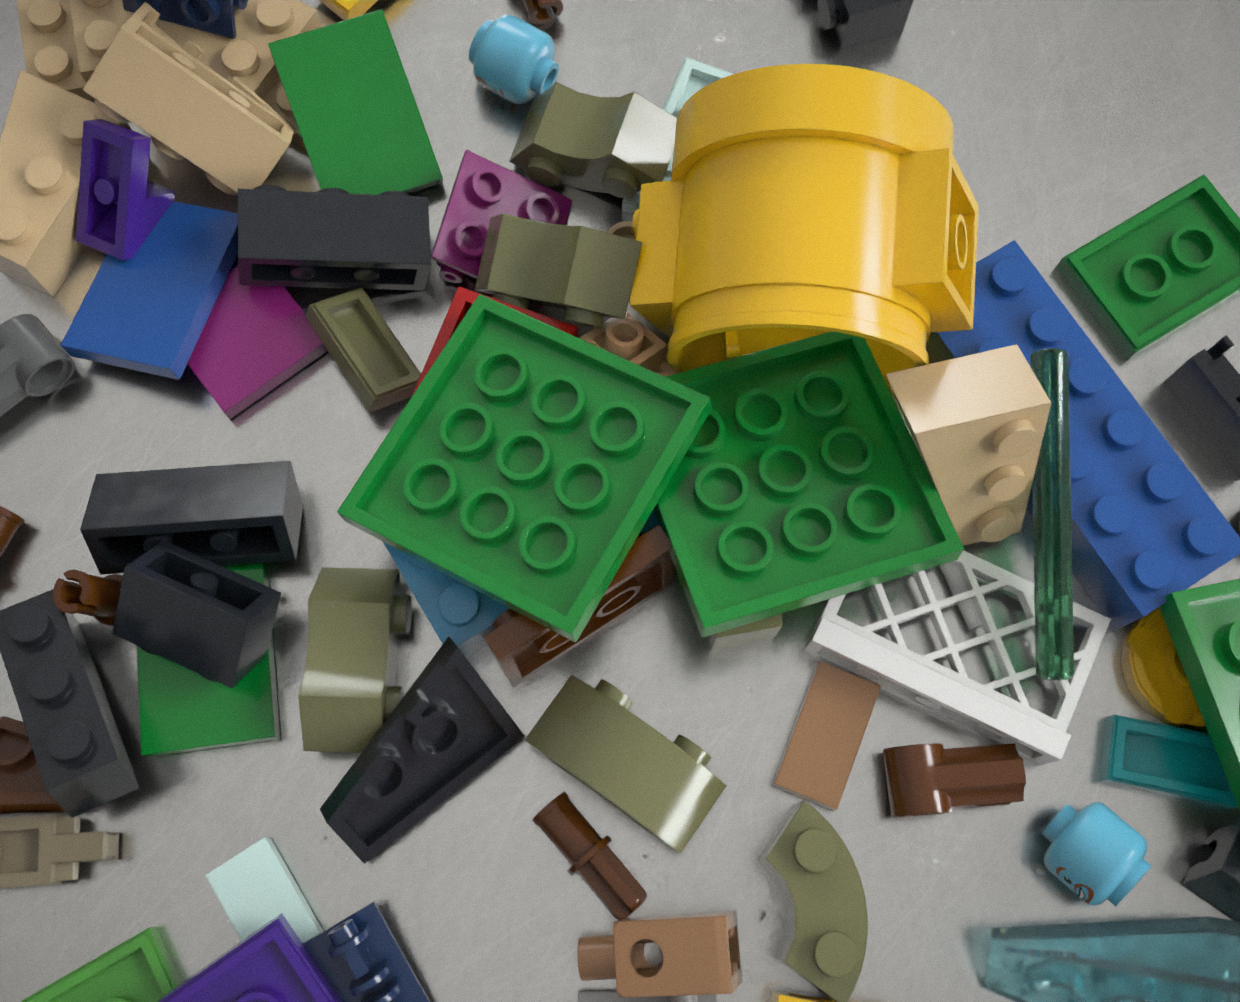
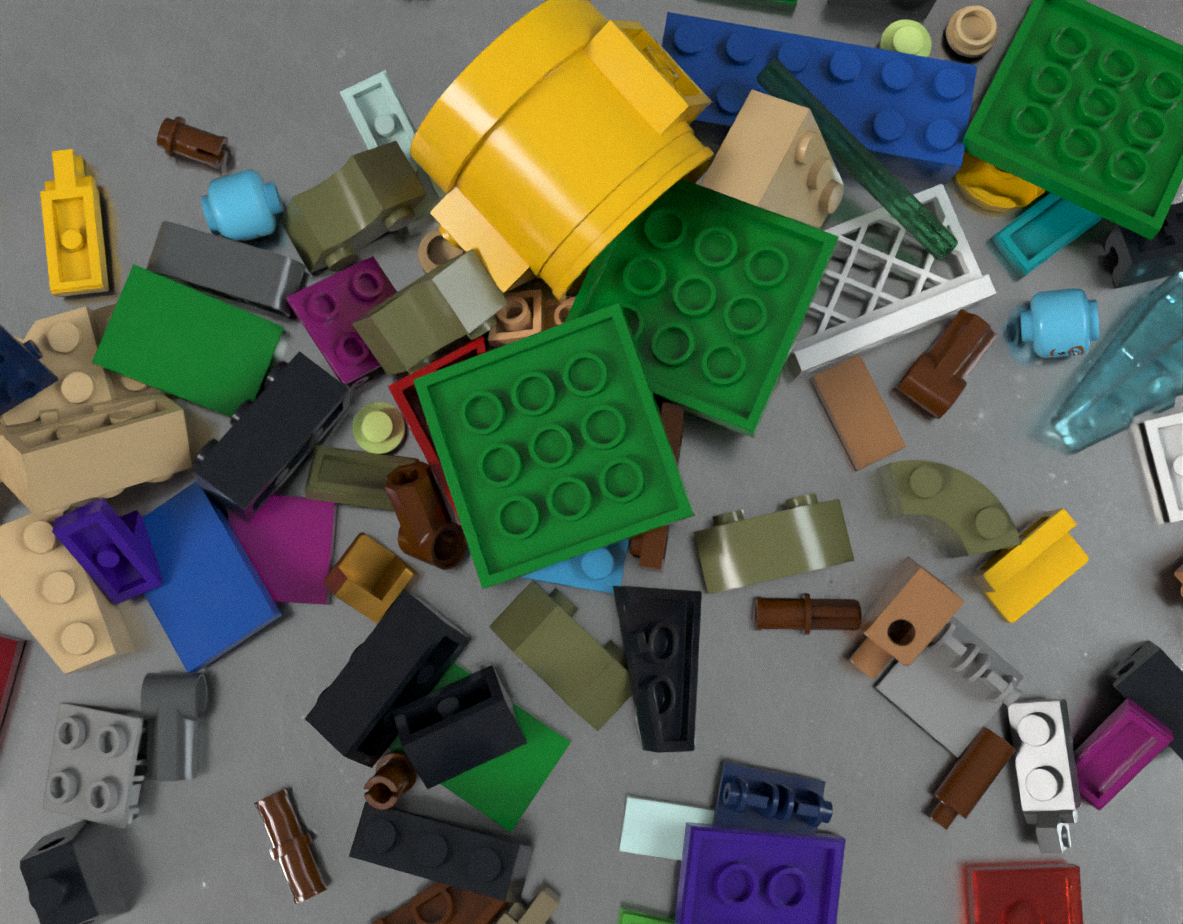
camera: 50 degrees left, 10 degrees up
none -> dark grey beam [146,221,306,316]
none -> pearl gold panel [323,532,414,624]
none -> yellowish green plate [352,402,405,454]
none -> reddish brown piece [384,461,468,570]
none -> yellowish green plate [879,19,932,57]

